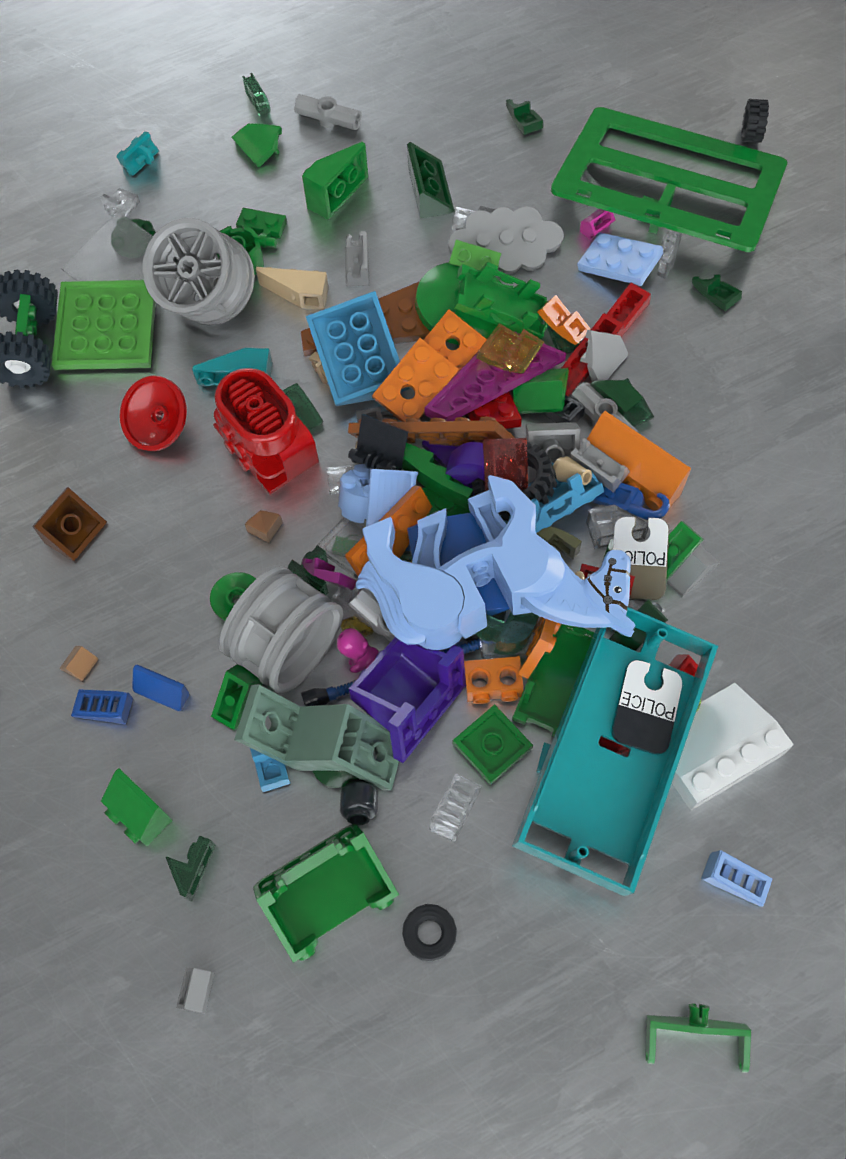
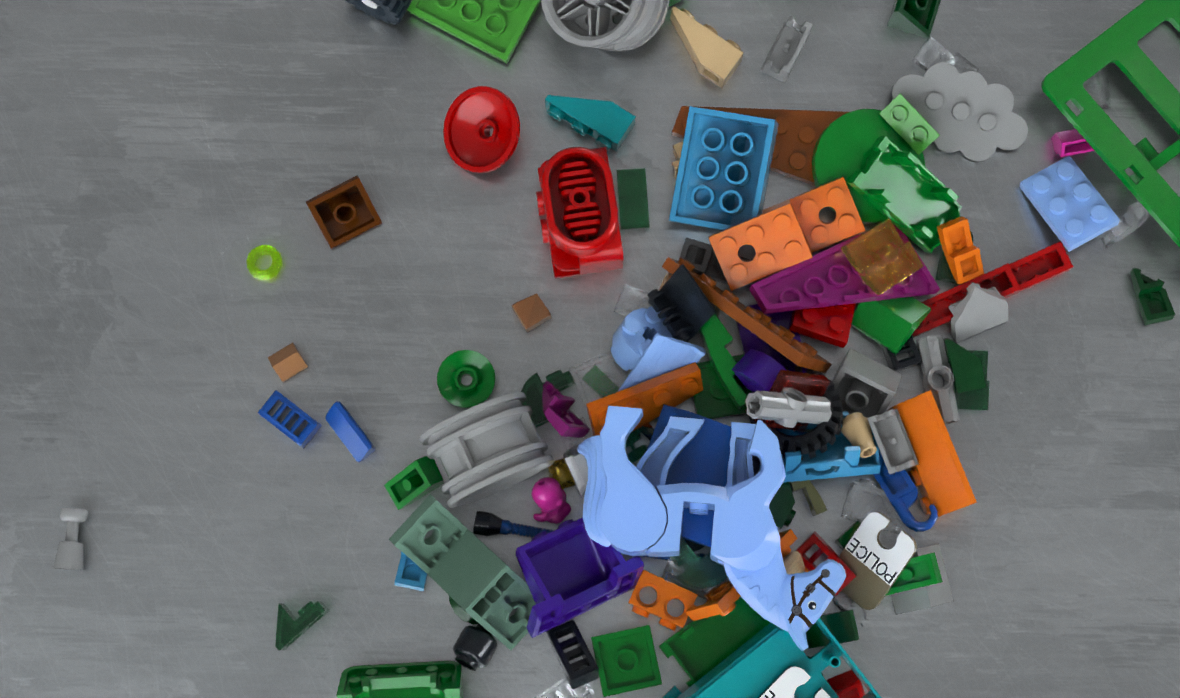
camera: 25 degrees right, 15 degrees up
green slope [101,768,173,846] -> none
none -> clear neon green piece [246,245,282,280]
none -> black slope [546,620,599,689]
none -> light grey piece [745,387,832,428]

